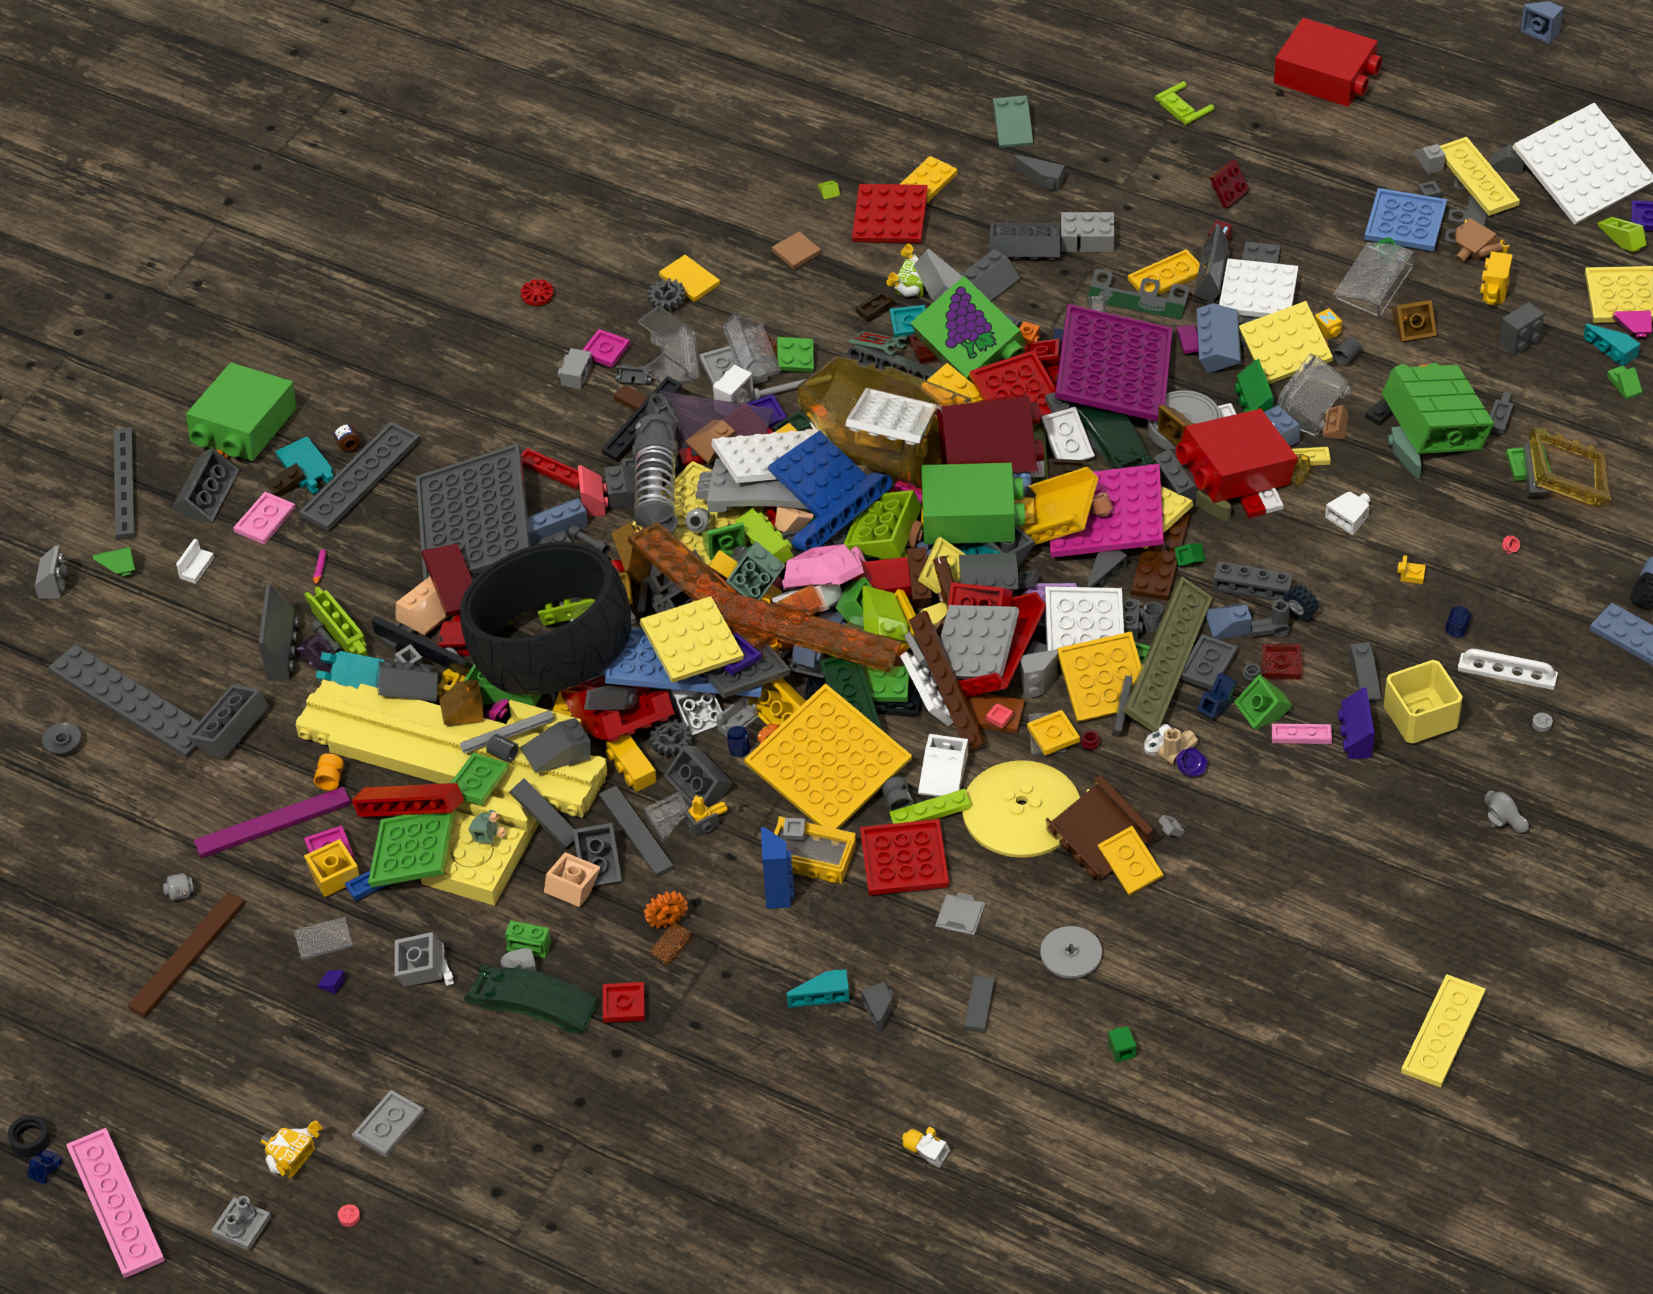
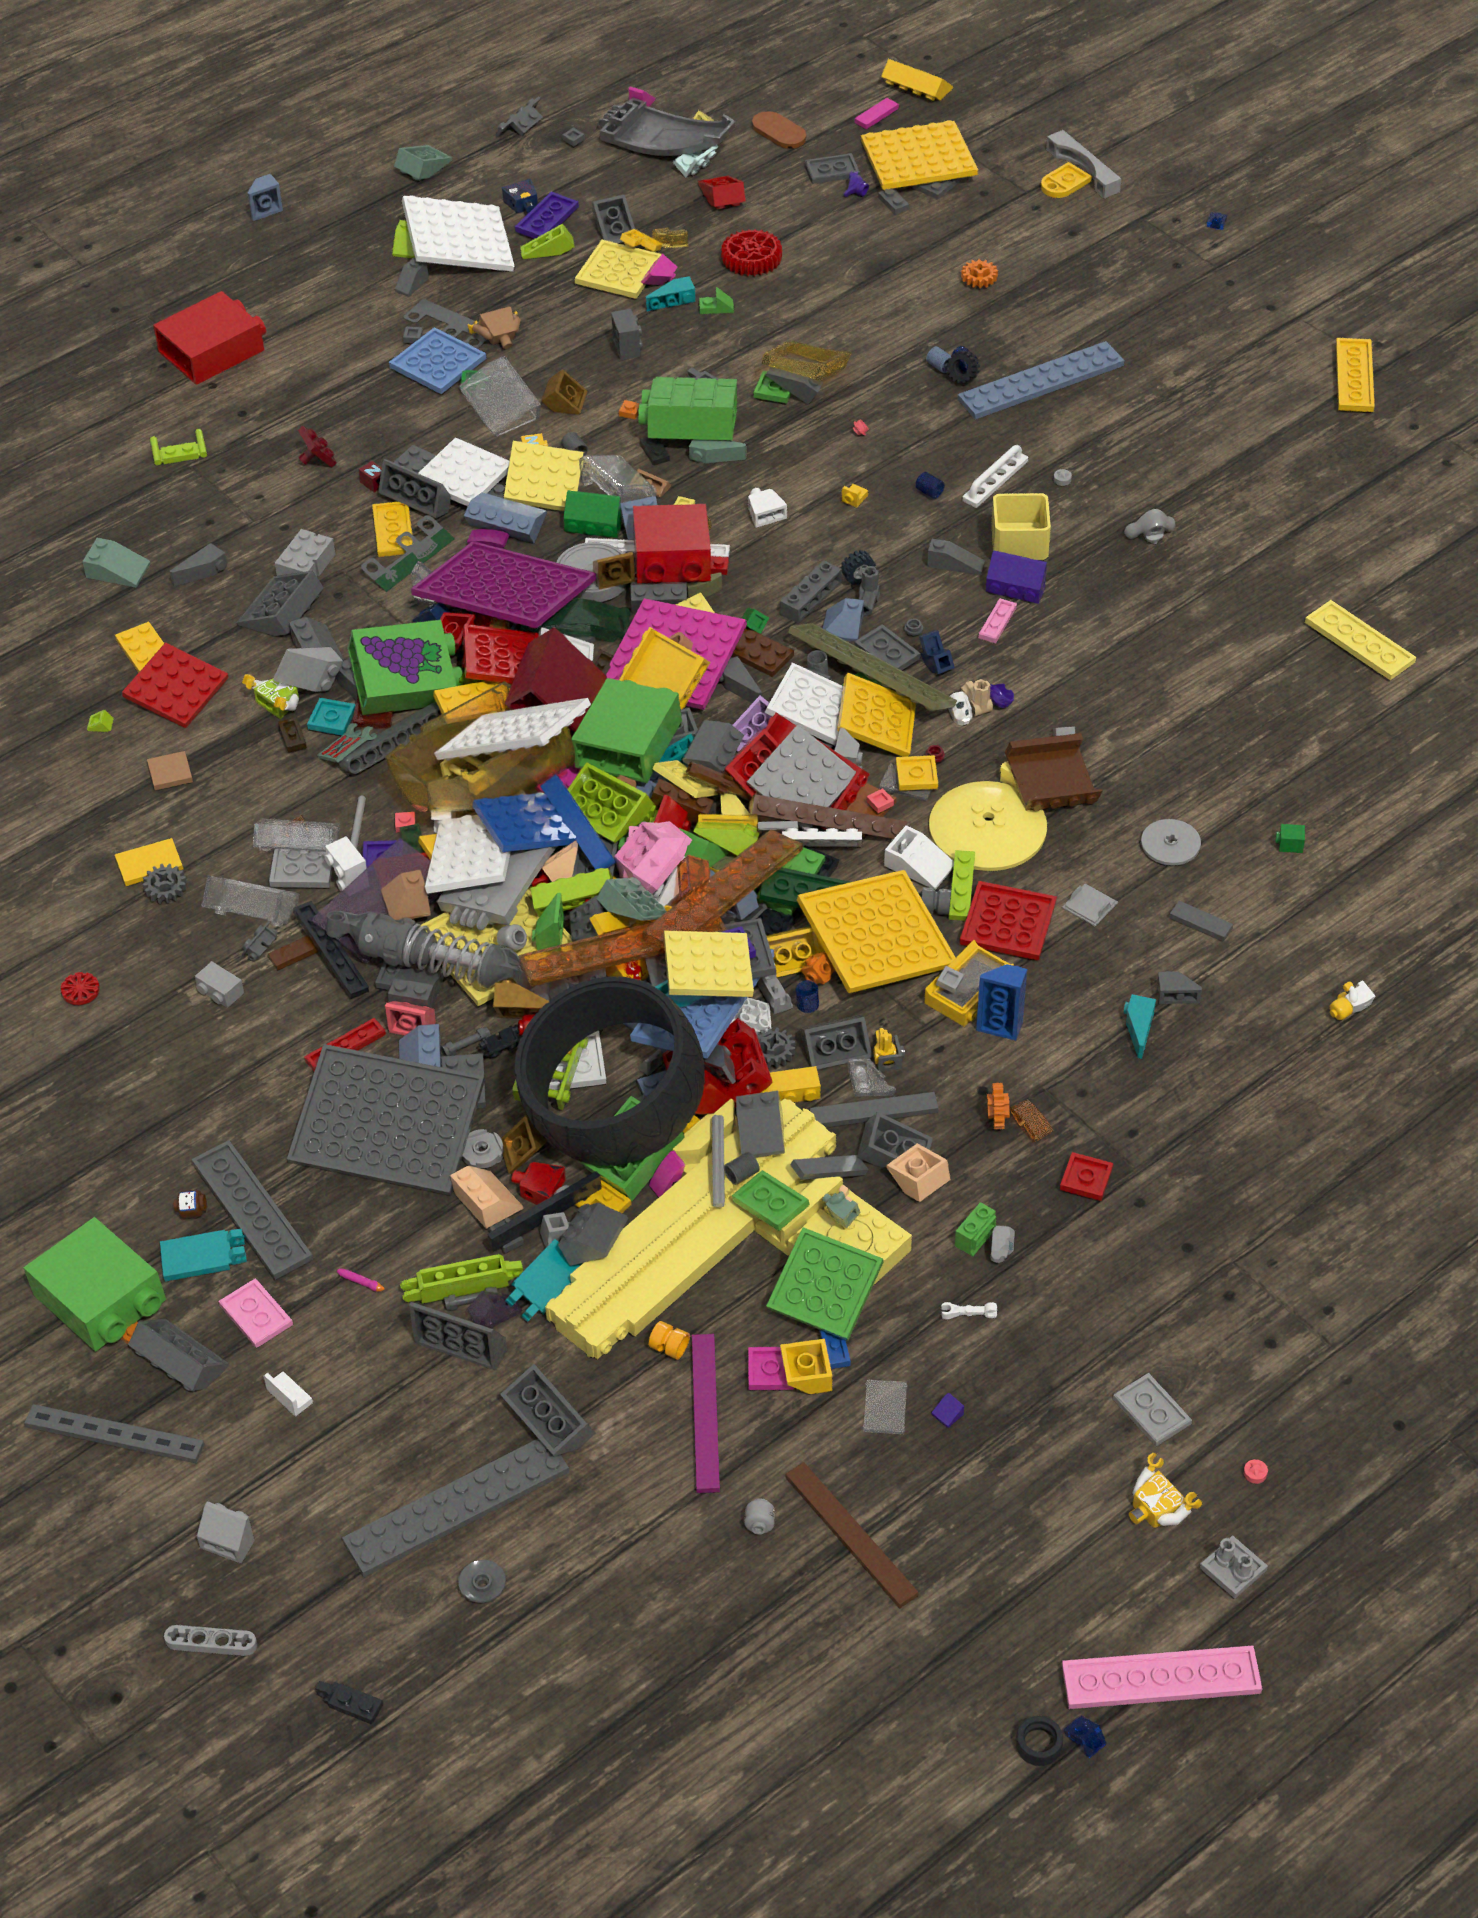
camera: 70 degrees left, 0 degrees up
bright green slope [93,547,135,576] -> none
dark brown plate [266,462,306,497] -> none
red brick [351,783,464,817] -> none
light grey brick [395,932,442,987] -> none
dark red tile [421,544,472,616] -> none
pearl gold slope [439,680,483,725] -> none
clear green windscreen [464,964,598,1033] -> none
dark pink plate [583,329,630,368] -> none
bright green plate [777,337,814,373] -> none
dark grey plate [1044,392,1069,413] -> none
yellow tile [1098,826,1164,896] -> none
dark grey tile [1111,675,1133,737] -> none
bright green slope [1234,674,1292,729] -> none
clear red plate [1262,644,1302,679] -> none
light grey slope [1413,144,1445,175] -> none
light yellow plate [1440,137,1520,216] -> none
yellow hinge [1480,251,1513,305] -> none

